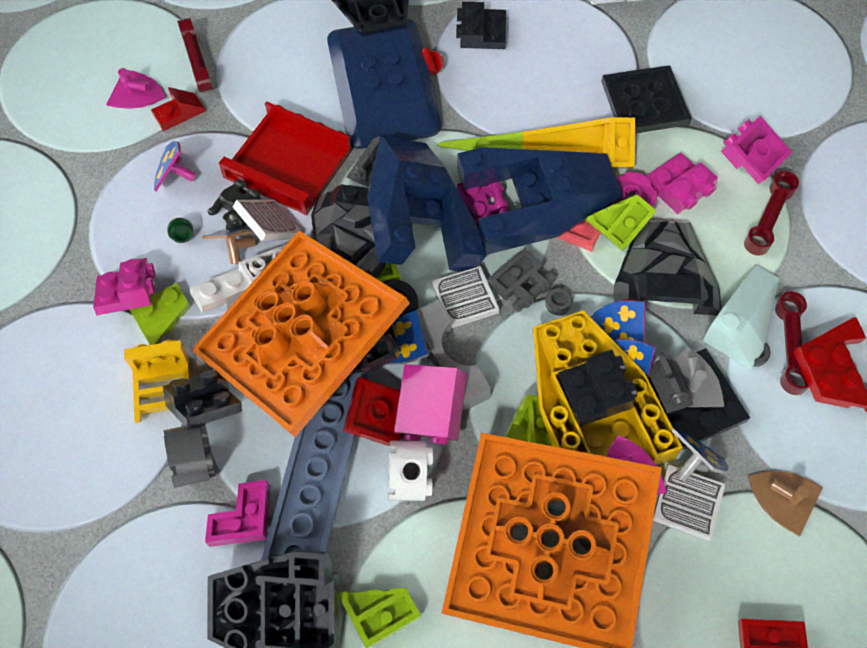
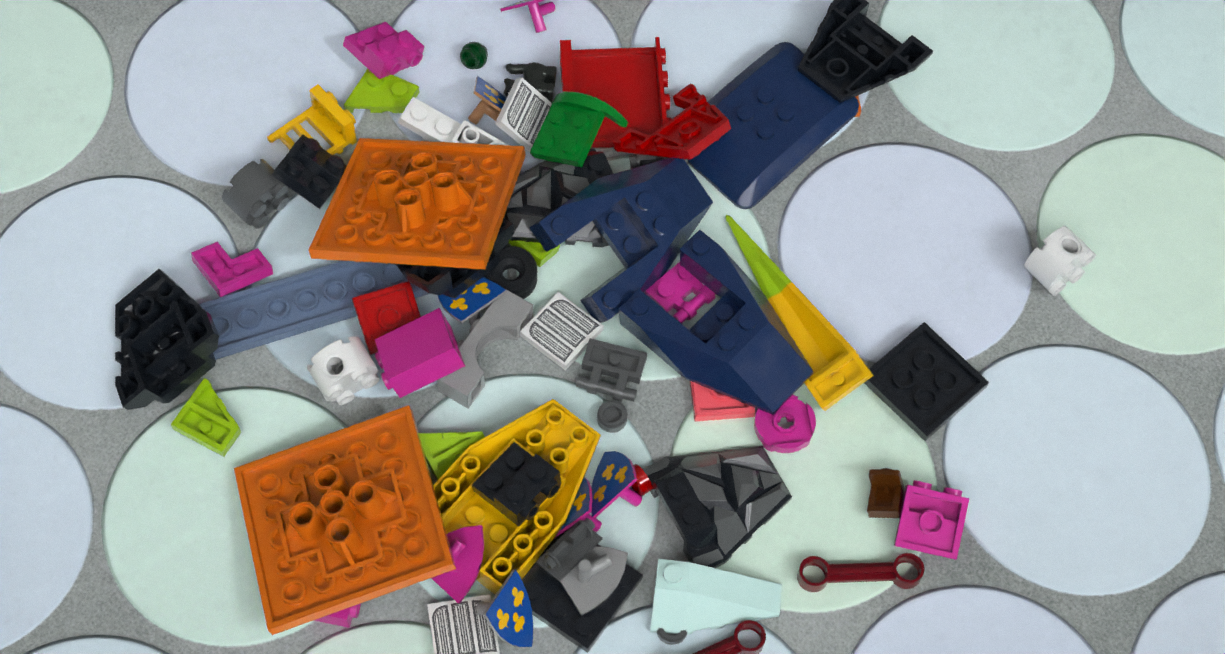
camera: 55 degrees right, 0 degrees up
red plate [421,48,444,75] -> none
black plate [456,1,506,49] -> none
lime wing [584,195,656,251] -> none
dark pink plate [646,153,718,215] -> none
none -> green piece [530,91,628,167]
none -> red wing [612,83,731,160]
none -> reddish brown bracket [867,468,904,518]

